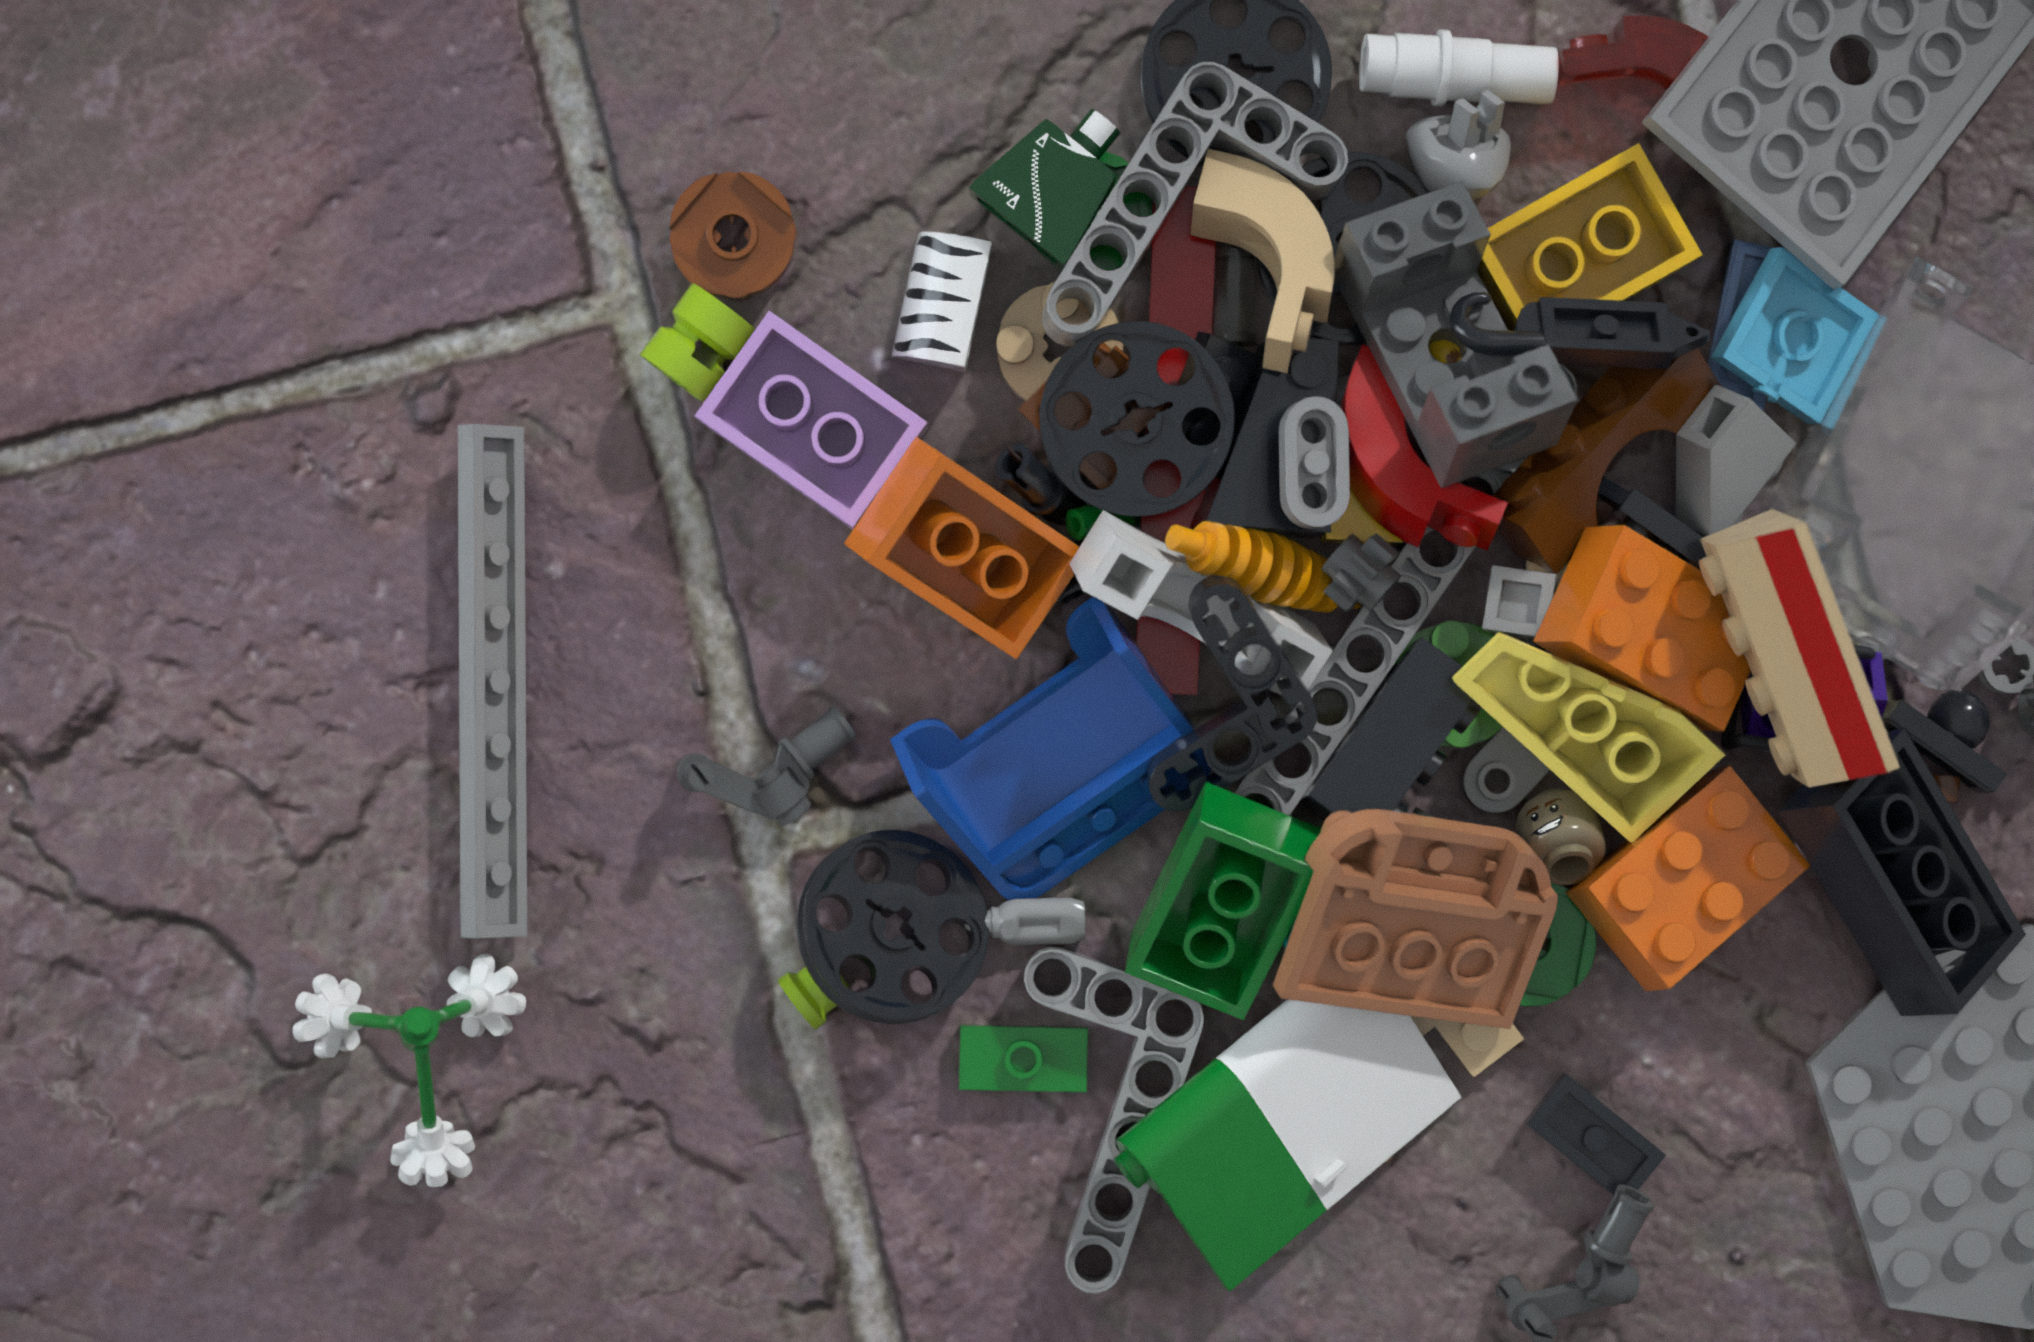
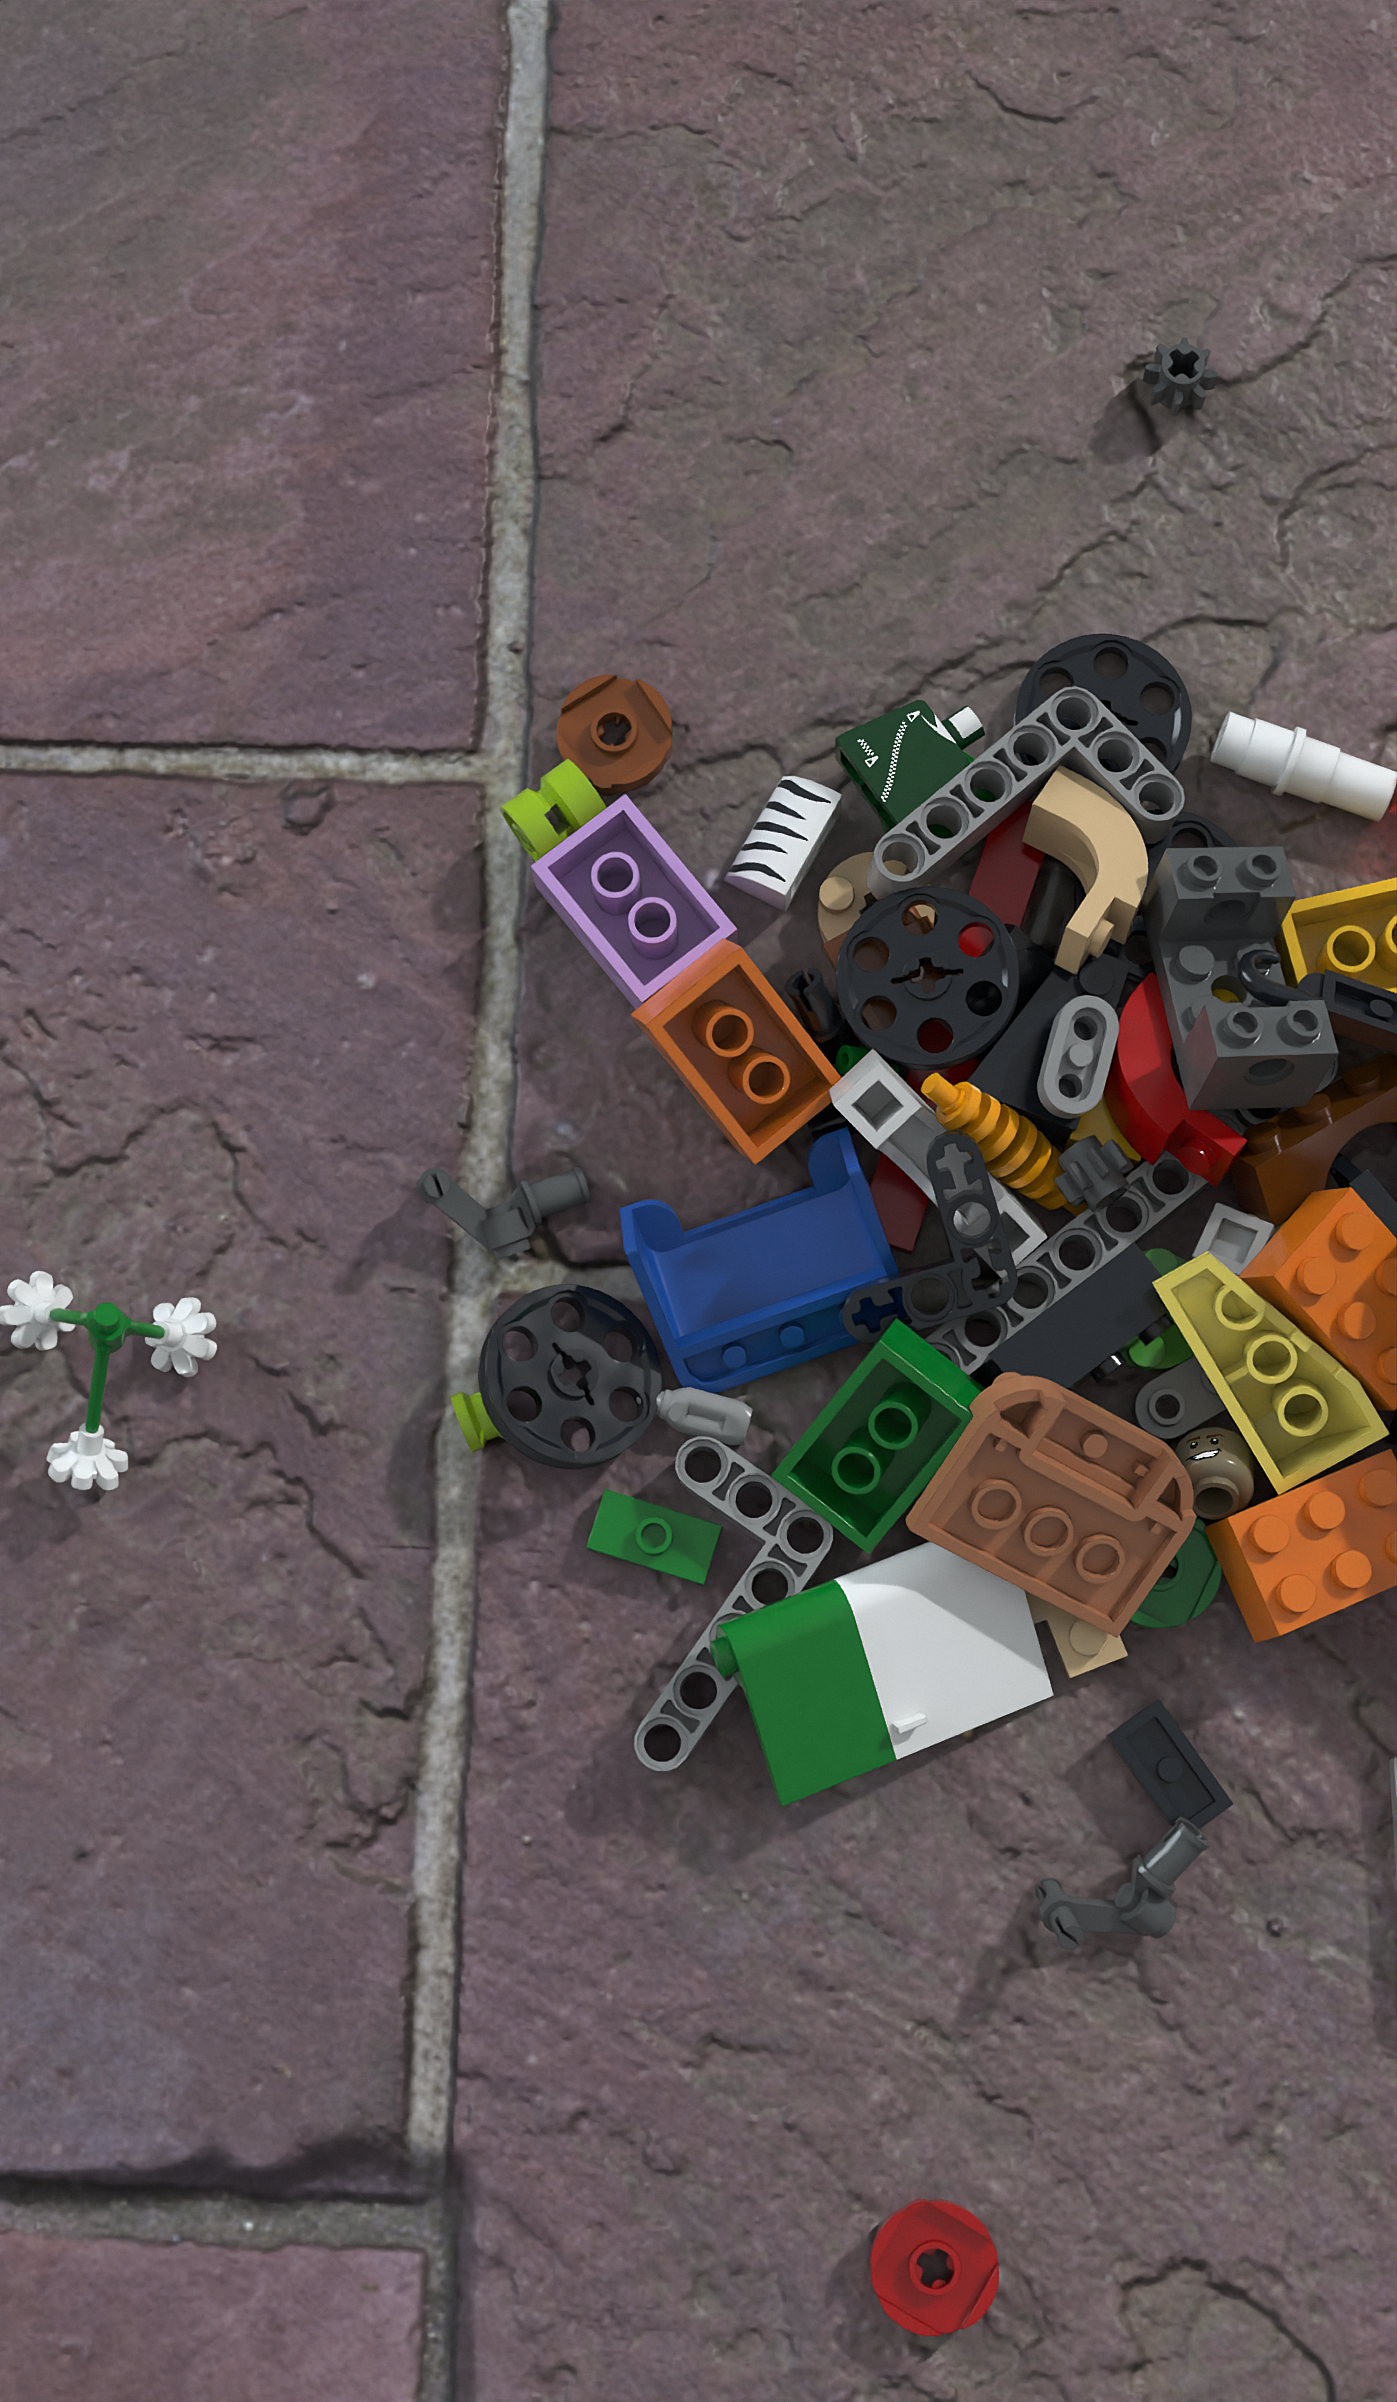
camera: 25 degrees right, 10 degrees down
light grey plate [458,424,527,939] -> none
light grey piece [1406,89,1511,200] -> none

